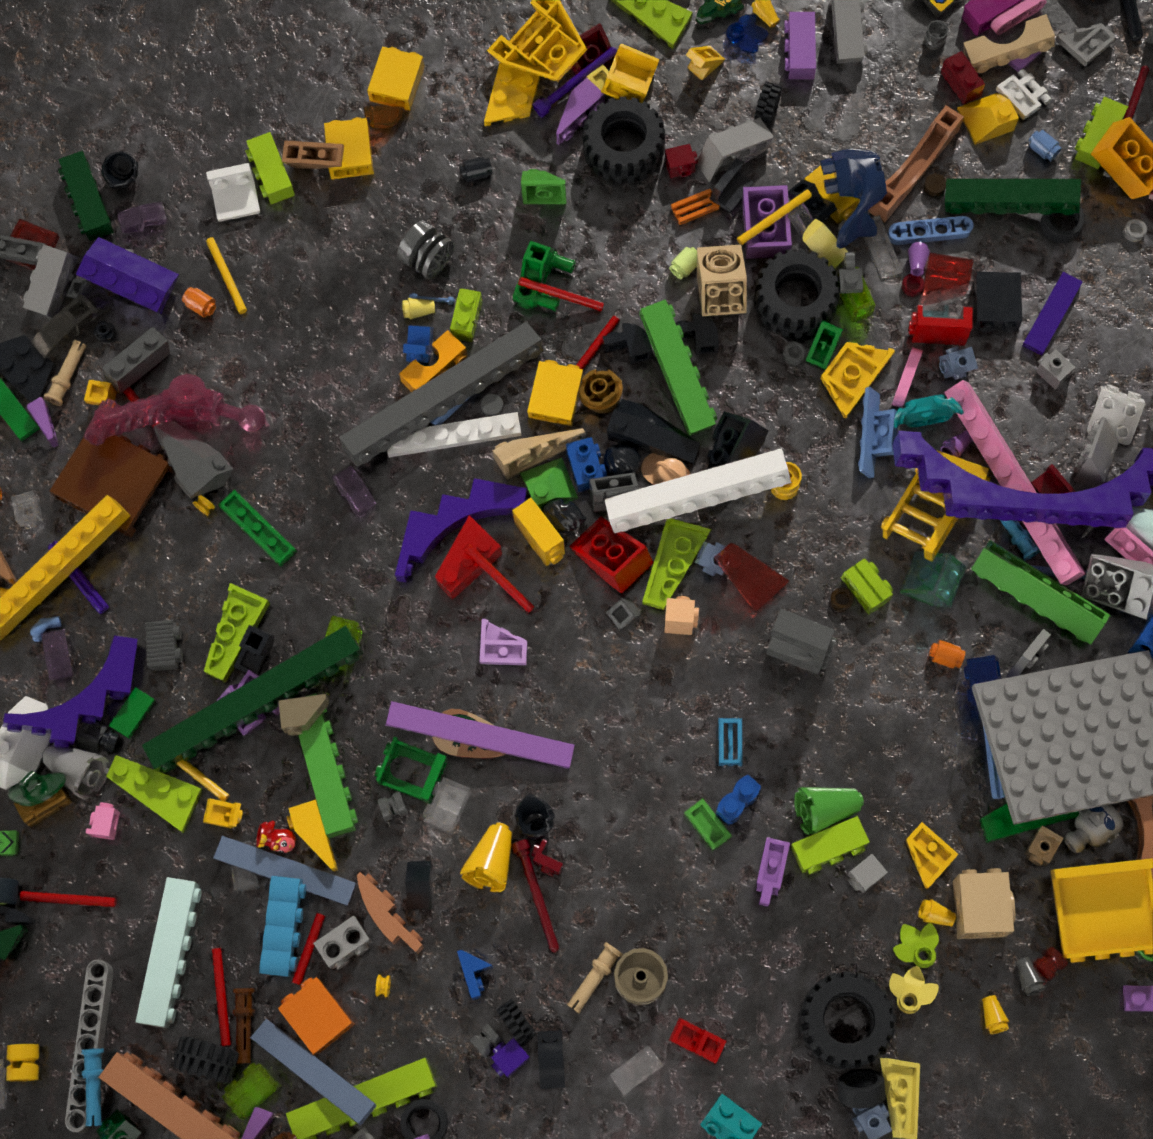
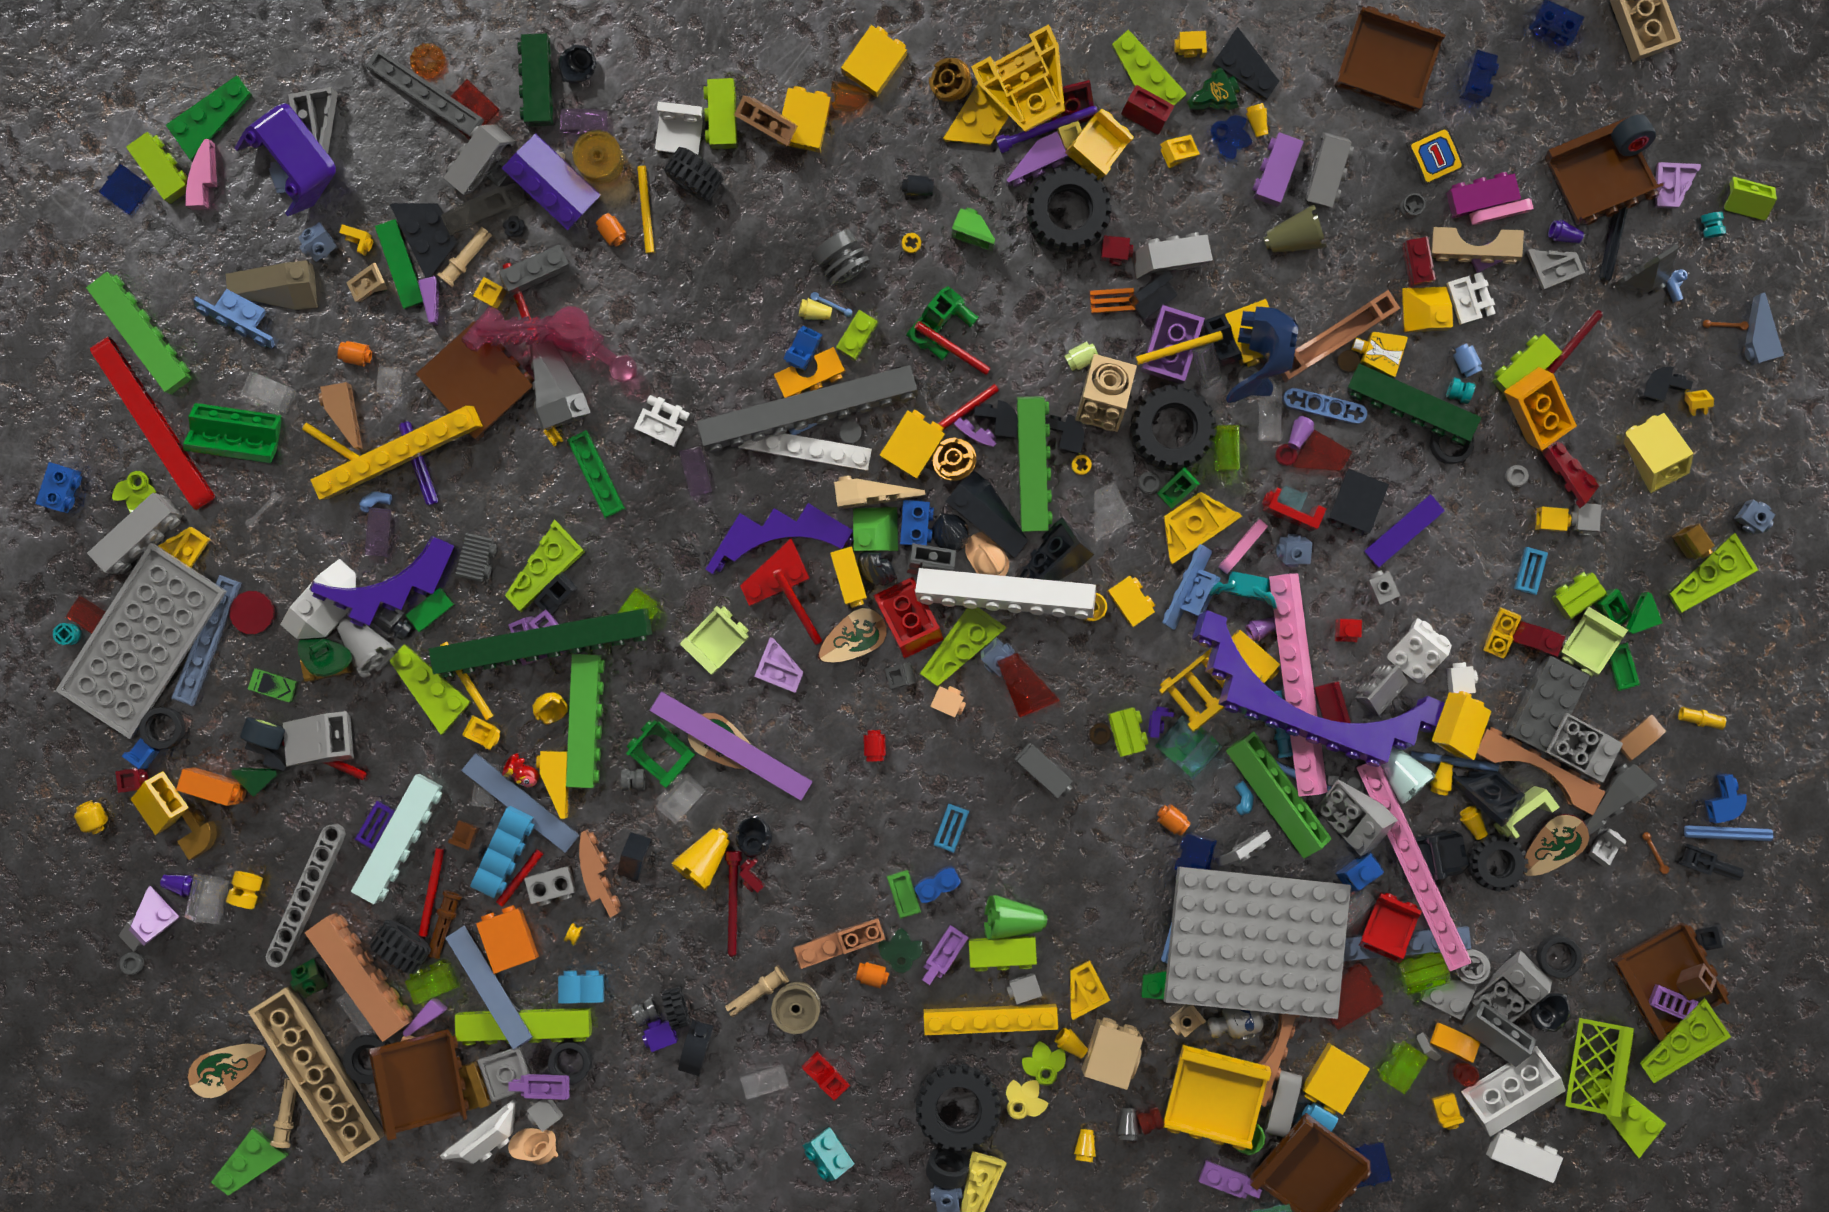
camera: 15 degrees right, 15 degrees up
dark azure pin [81,1048,104,1126] -> none
bright pink brick [86,802,120,840] -> none
dark tan slope [279,694,329,736] -> none
blue slope [457,950,493,1000] -> none
black tyre [754,81,783,124] -> none
light yellow brick [803,219,848,268] -> none
dark grey plate [838,252,863,293] -> none
none -> light grey slope [283,711,354,767]
none -> dark purple tile [355,801,396,850]
none -> reddish brown panel [448,820,480,850]
none -> yellow hair [532,692,568,724]
none -> dark azure brick [558,970,604,1003]
none -> clear yellow wheel [572,130,625,184]
none -> white plate [634,395,690,447]
none -> black tyre [663,147,724,201]
none -> yellowish green panel [680,606,749,675]
none -> nougat slope [793,918,885,969]
none -> shield [818,608,886,663]
none -> orange brick [855,962,889,989]
none -> red brick [863,730,886,762]
none -> clear green plate [878,928,923,973]
none -> yellow bush [902,233,921,253]
none -> yellow brick [924,1004,1058,1035]
none -> pearl gold cone [929,58,972,102]
none -> medium lavender slope [953,418,996,449]
none -> yellow bush [1071,455,1092,475]
none -> clear wing [1094,482,1134,540]
none -> yellow brick [1107,576,1155,627]
none -> dark red panel [1121,85,1174,135]
none -> dark purple bracket [1148,707,1174,738]
none -> dark azure arm [1235,781,1254,815]
none -> olive cone [1264,205,1327,253]
none -> red brick [1335,619,1362,642]
none -> yellow torso [1351,332,1408,378]
none -> teal wheel [1446,377,1475,405]
none -> dark purple cone [1548,220,1584,244]

